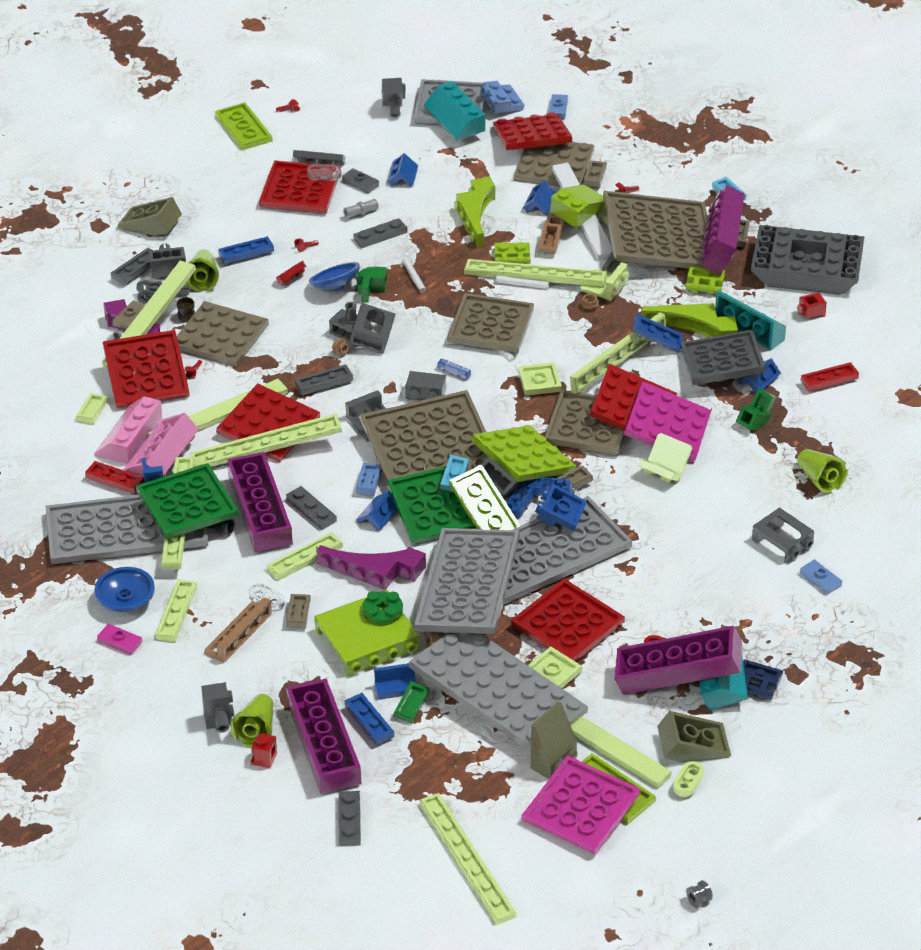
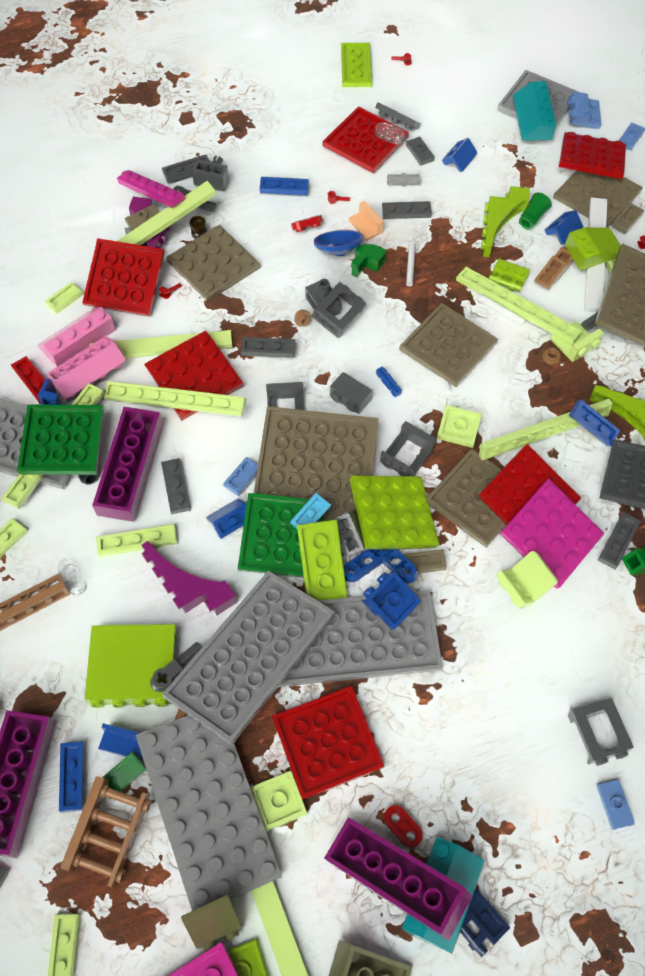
camera: 25 degrees right, 20 degrees up
olive slope [117,197,182,236] -> none
lime cone [186,249,219,292] -> none
dark tan plate [286,594,311,628] -> none
green plate [362,591,403,626] -> none
dark grey brick [381,77,406,117] -> none
none -> medium nougat fence [60,776,152,887]
none -> dark pink plate [117,170,185,208]
none -> dark grey connector [150,642,202,692]
none -> light nougat panel [349,201,384,241]
none -> dark grey panel [380,421,437,476]
none -> green plant [519,192,552,230]
none -> dark grey plate [598,512,641,570]

